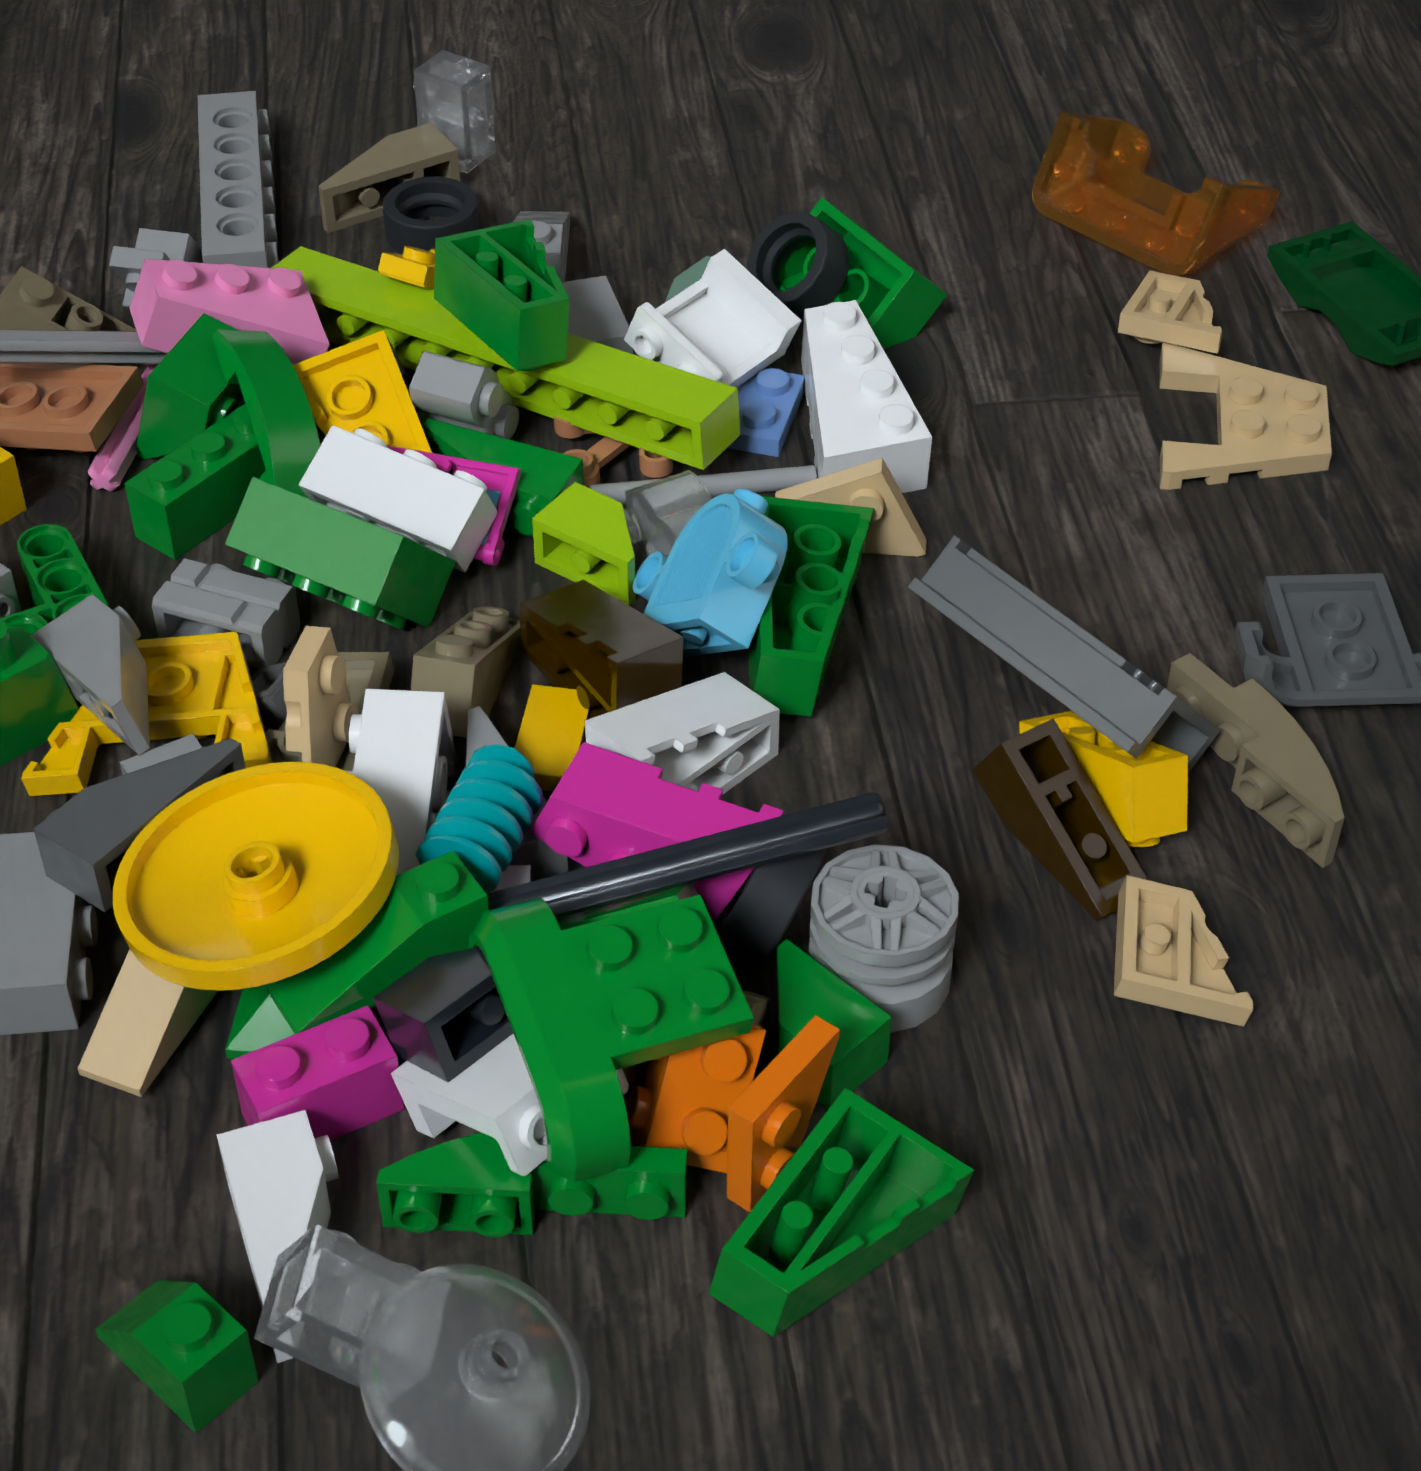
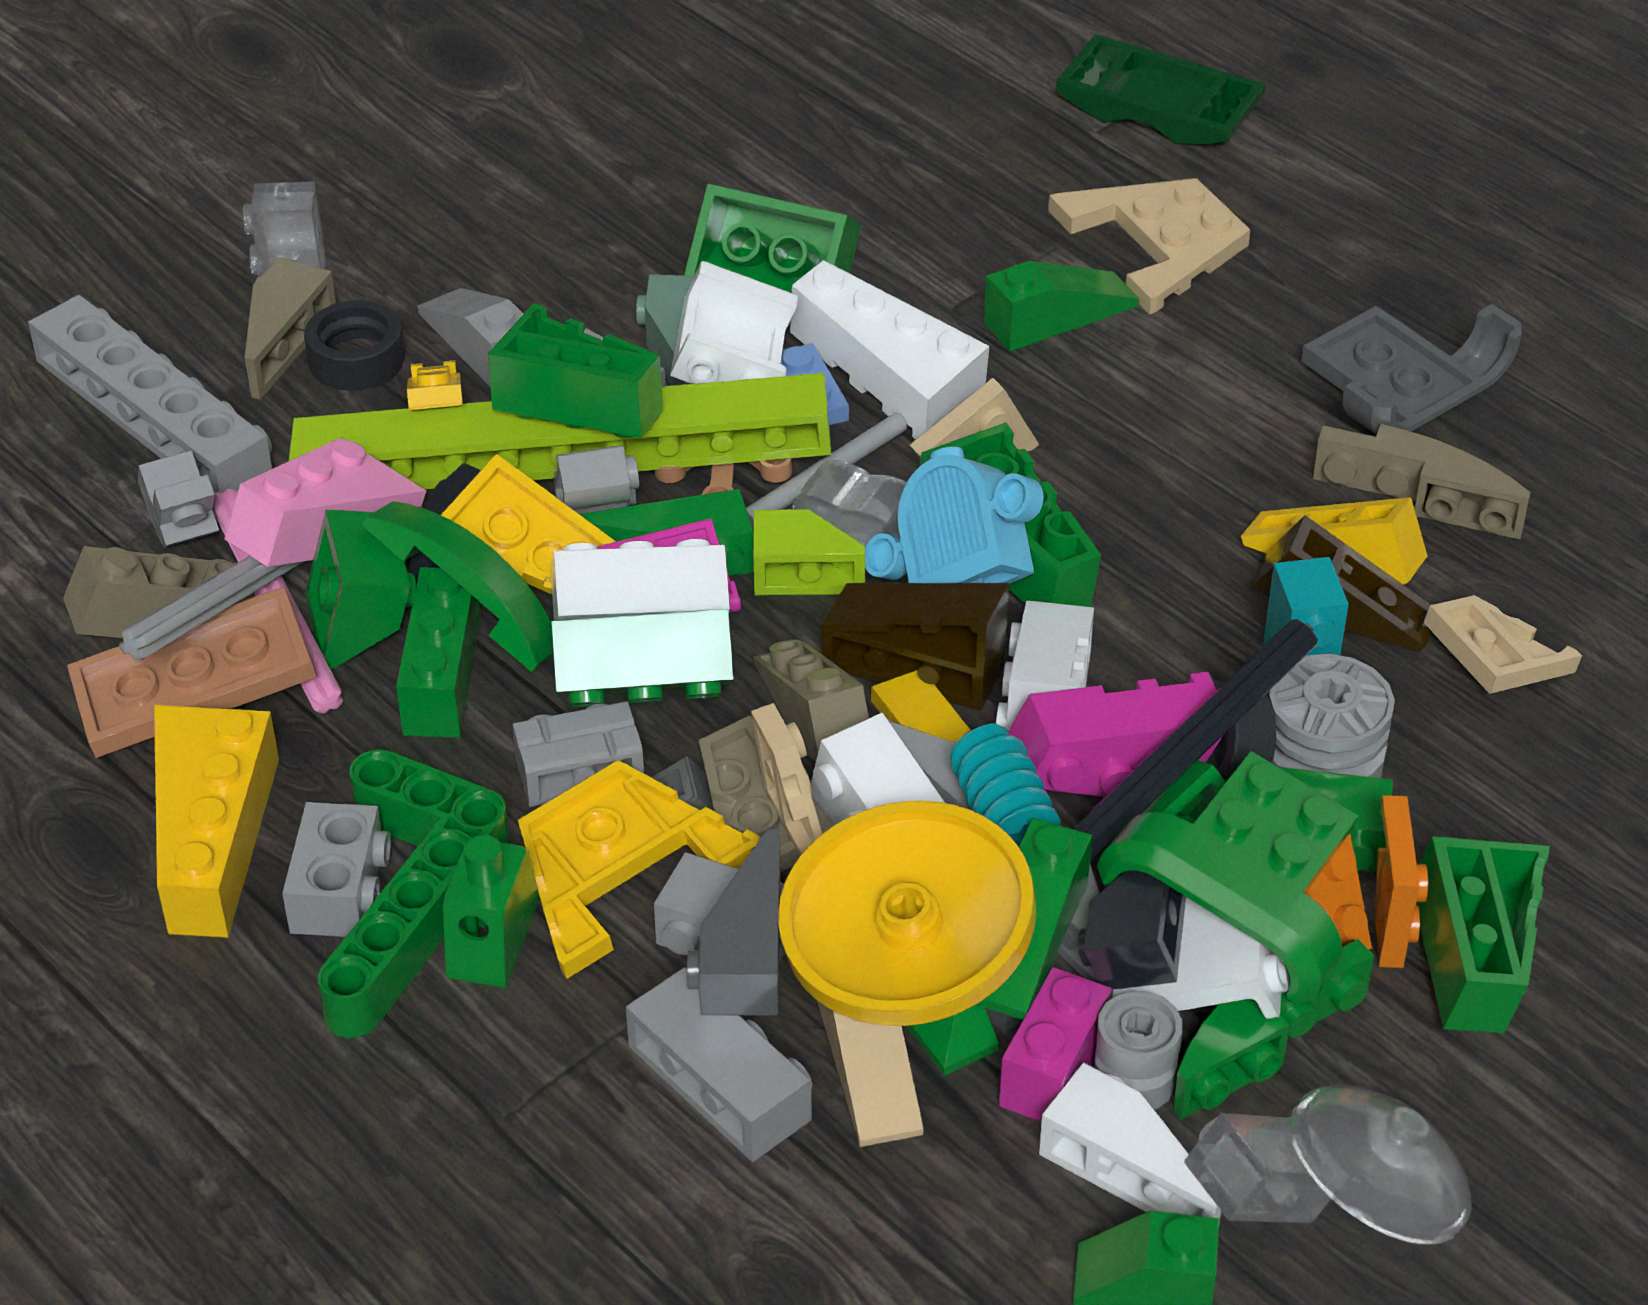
camera: 35 degrees left, 0 degrees up
light grey slope [31,594,150,755] -> none
black tyre [746,212,849,319] -> none
dark grey piece [908,535,1221,782] -> none
clear orange windscreen [1032,111,1281,276] -> none
tan wing [1118,271,1222,354] -> none
none -> green slope [984,261,1139,352]
none -> light grey wheel [1094,991,1182,1110]
none -> teal brick [1263,557,1348,656]

